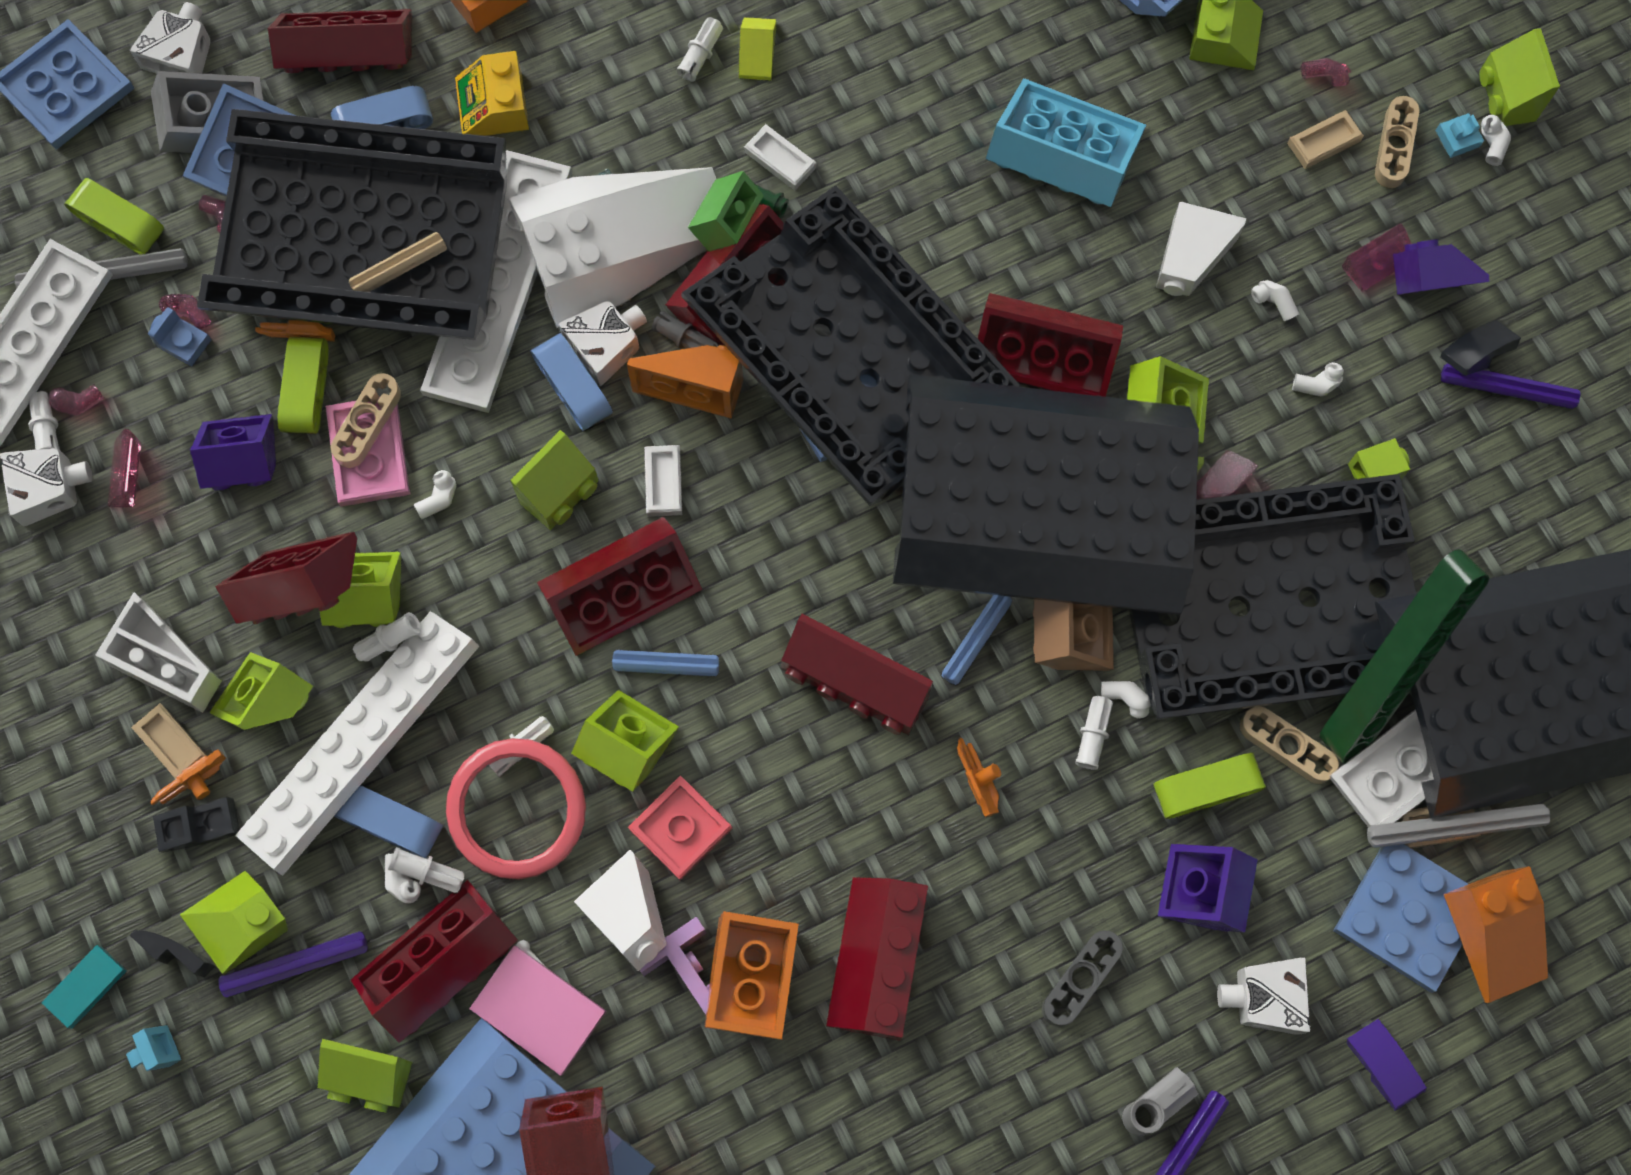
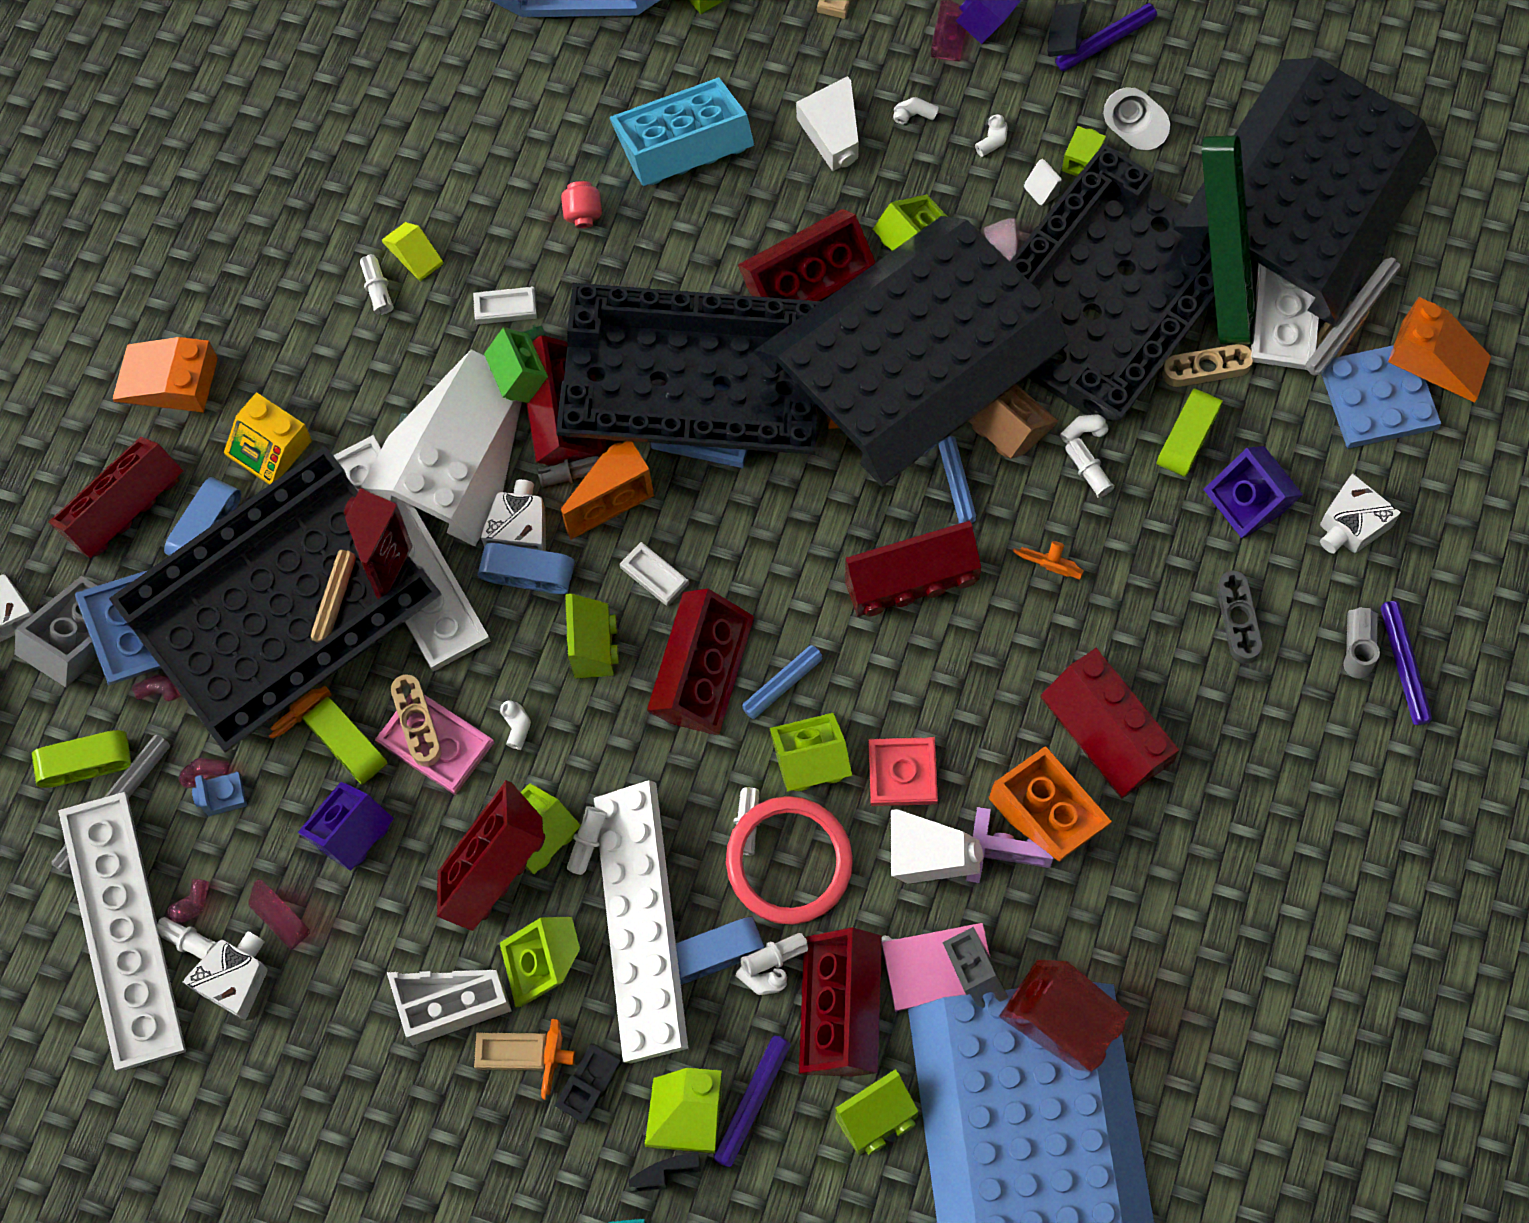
camera: 40 degrees left, 5 degrees down
dark purple slope [1347,1019,1427,1111] -> none
none -> dark red slope [344,488,413,599]
none -> coral head [561,181,602,229]
none -> dark grey hinge [943,927,1009,1008]
none -> white slope [1024,159,1061,206]
none -> white piece [1103,87,1170,150]

